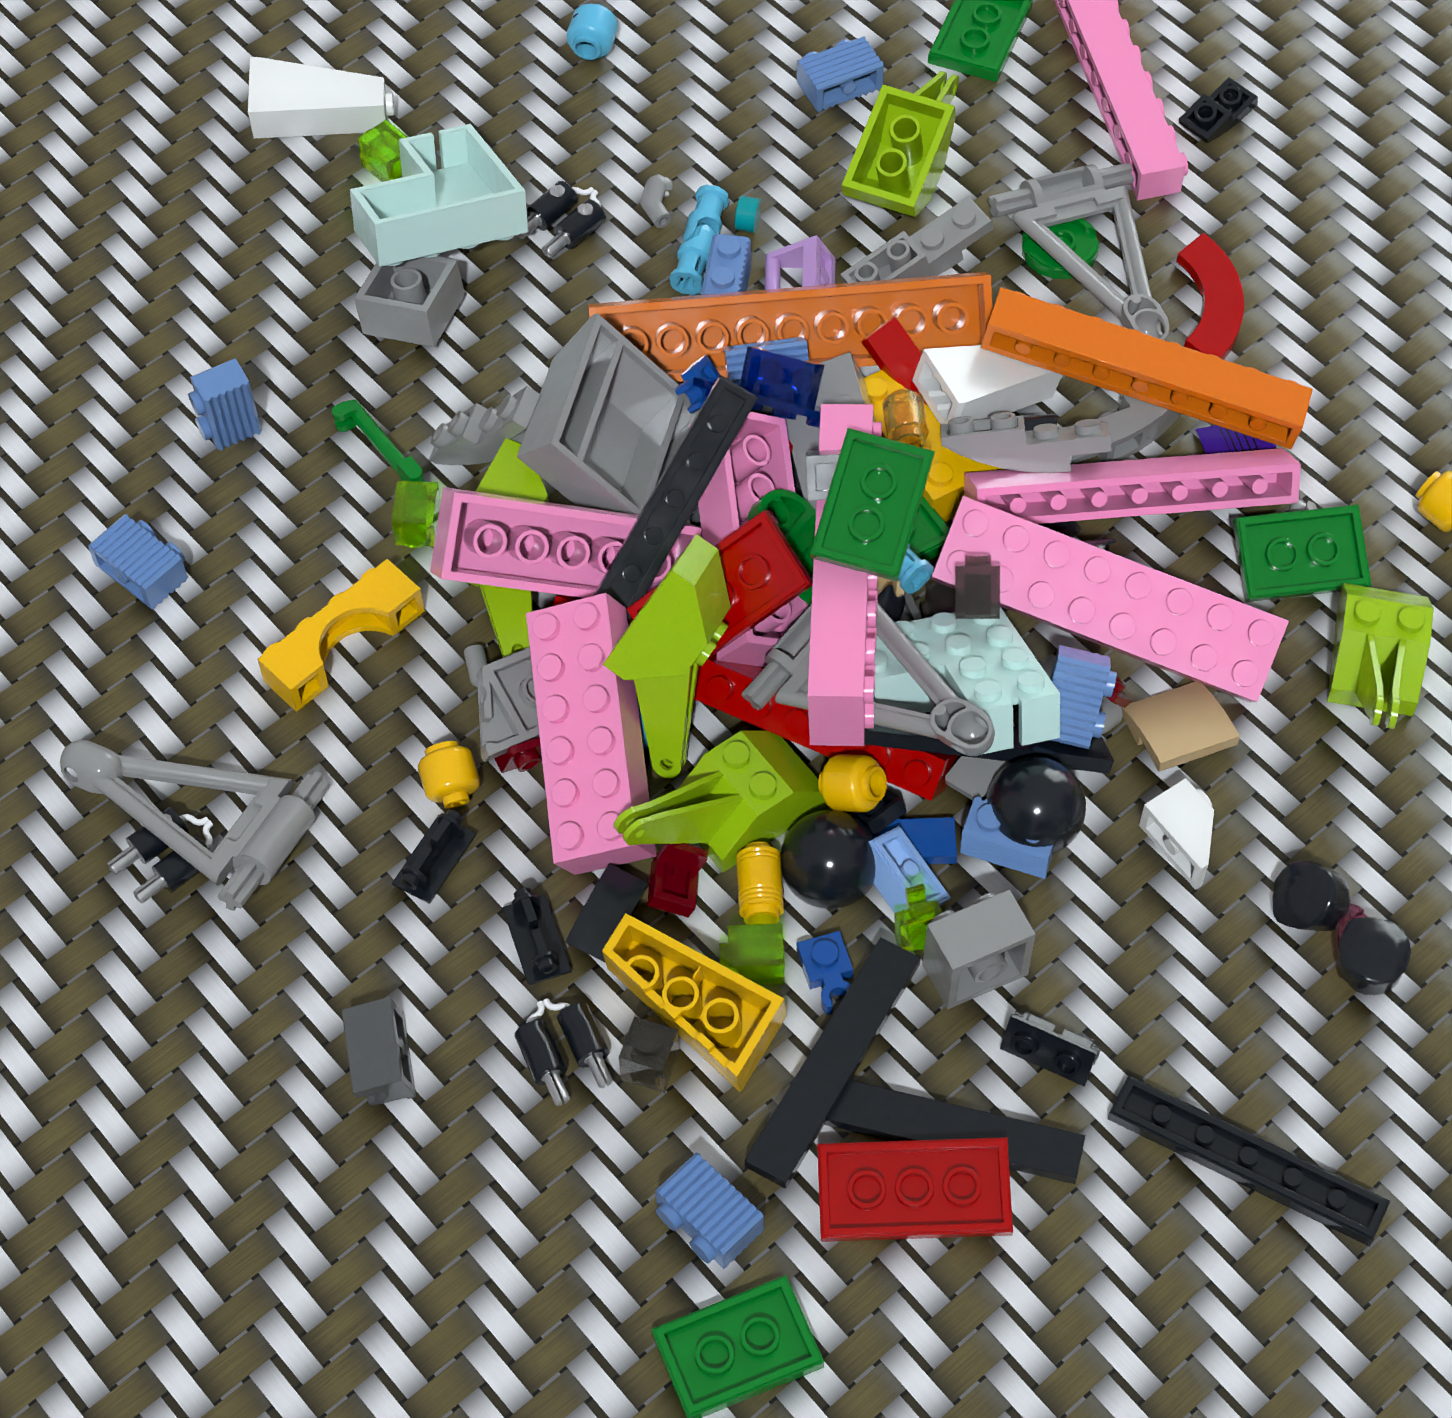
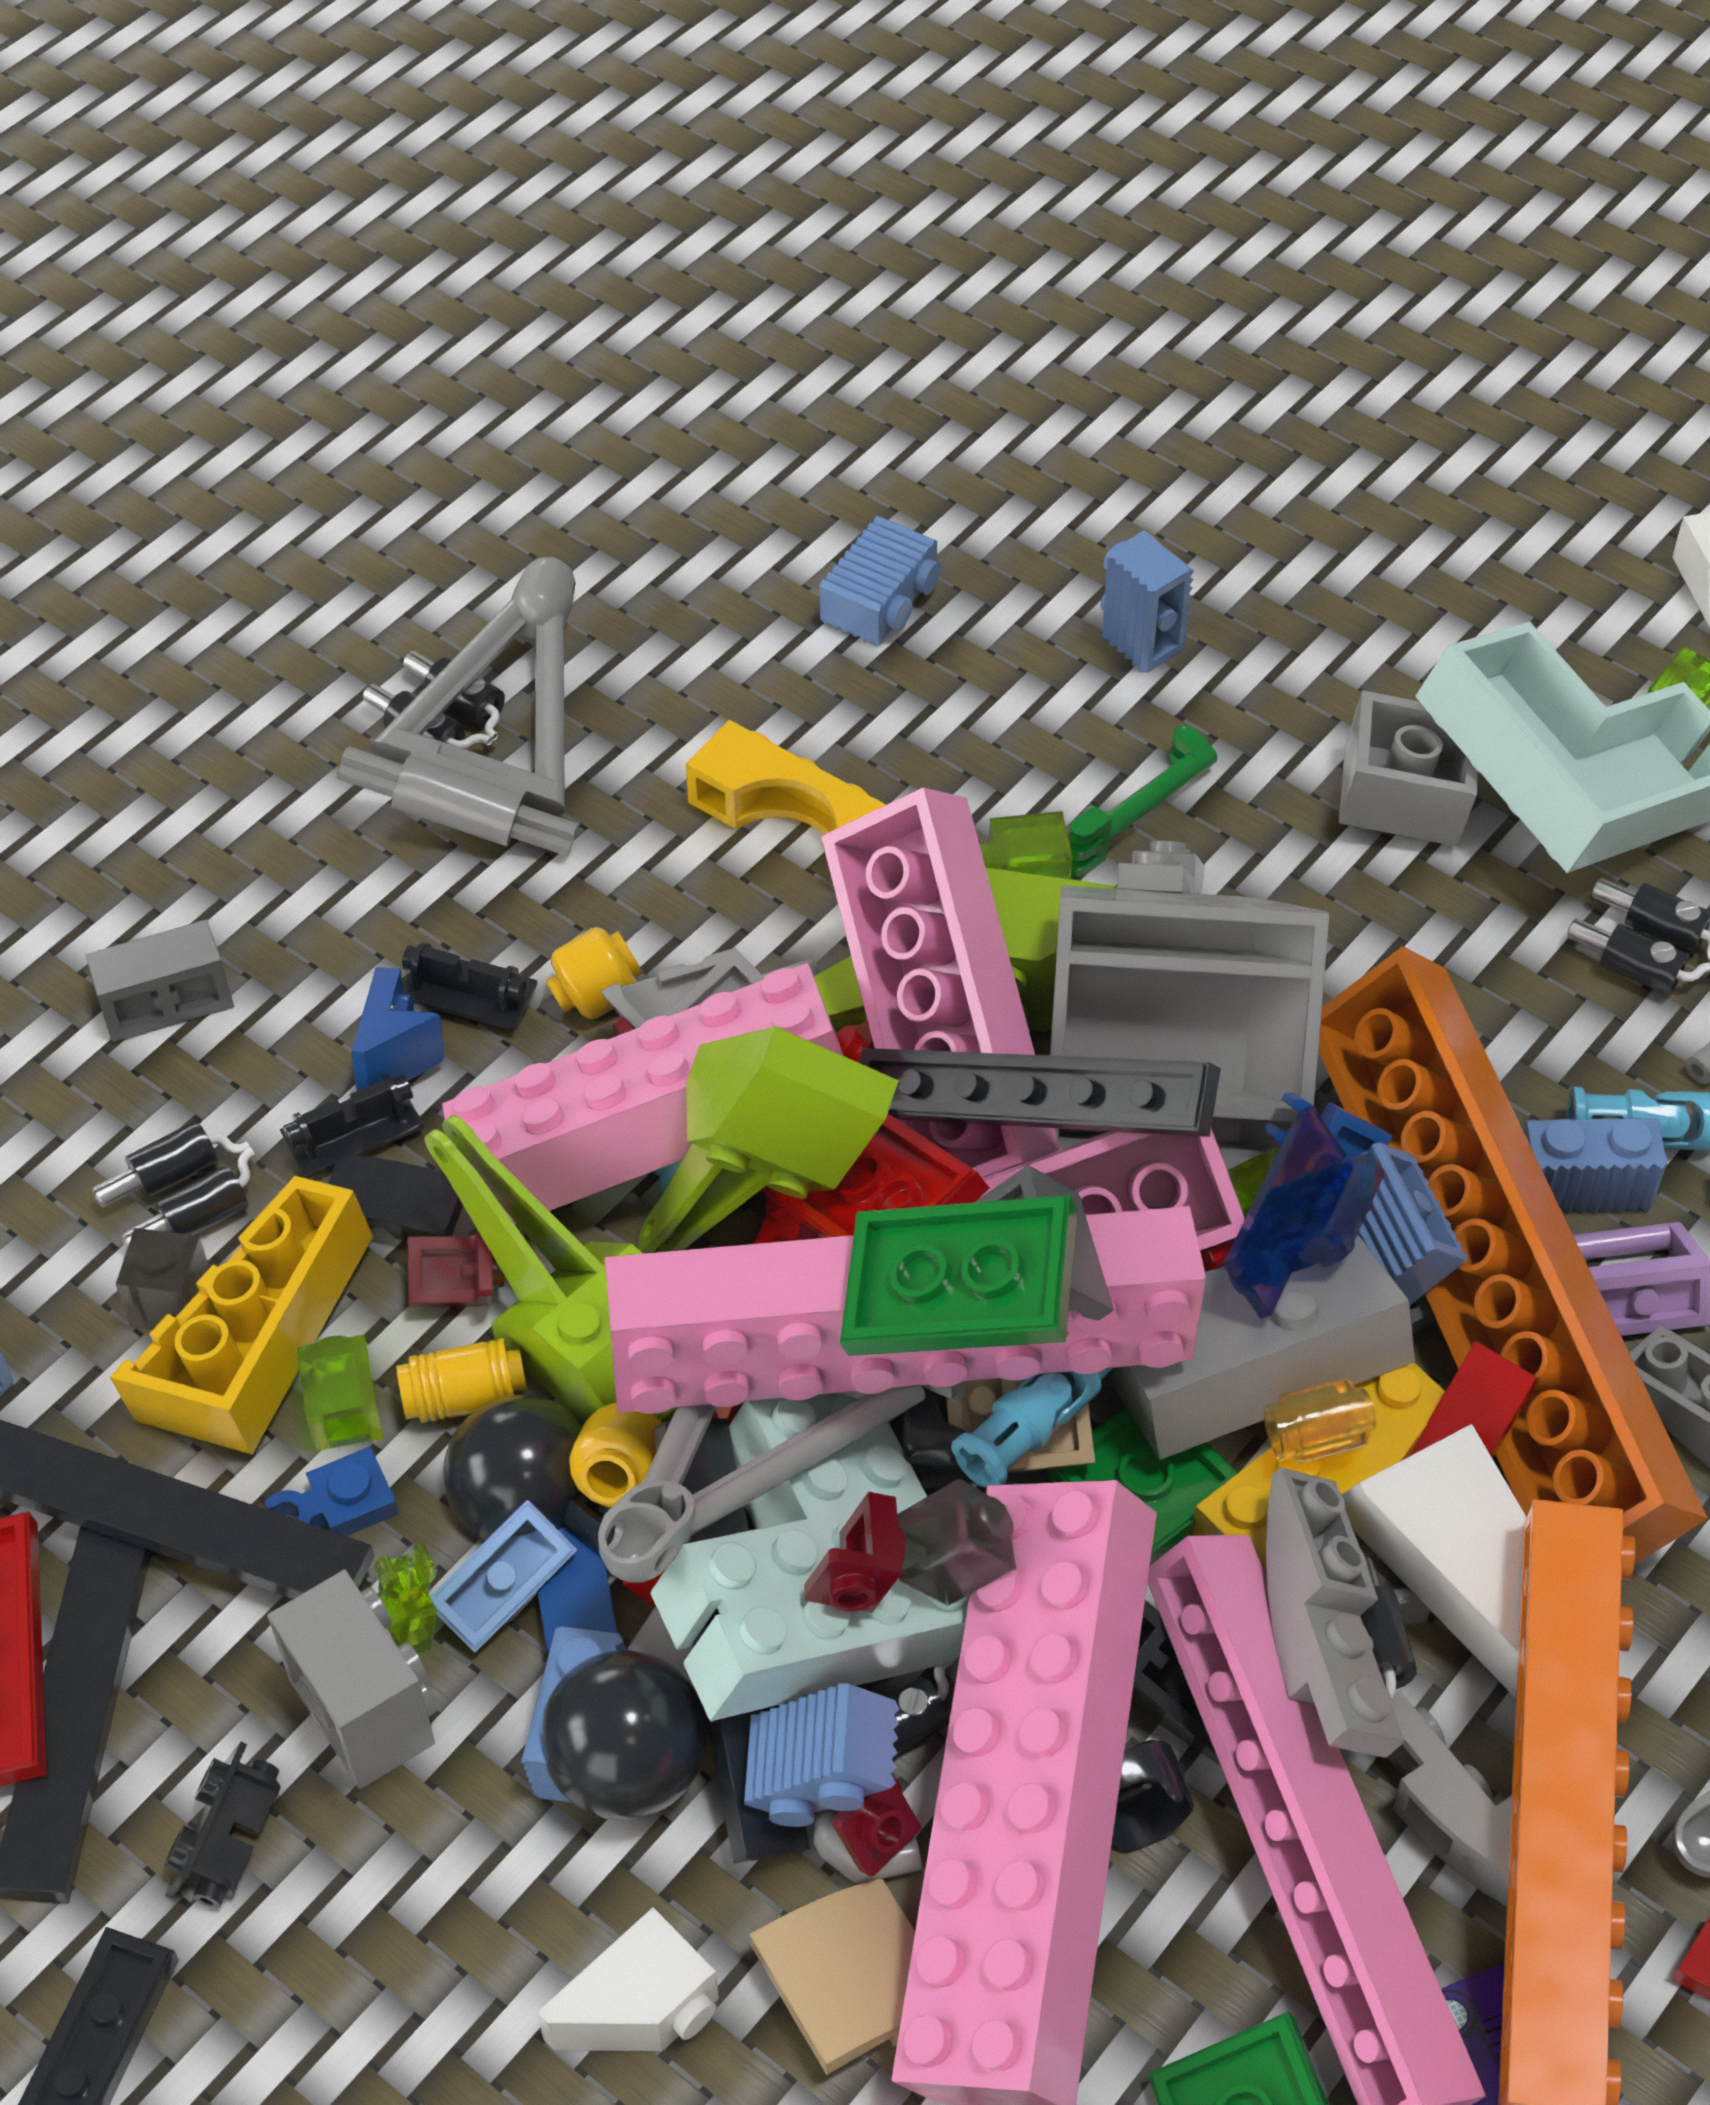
camera: 80 degrees right, 5 degrees down
none -> blue slope [352,967,444,1091]
none -> dark red bracket [804,1491,907,1613]

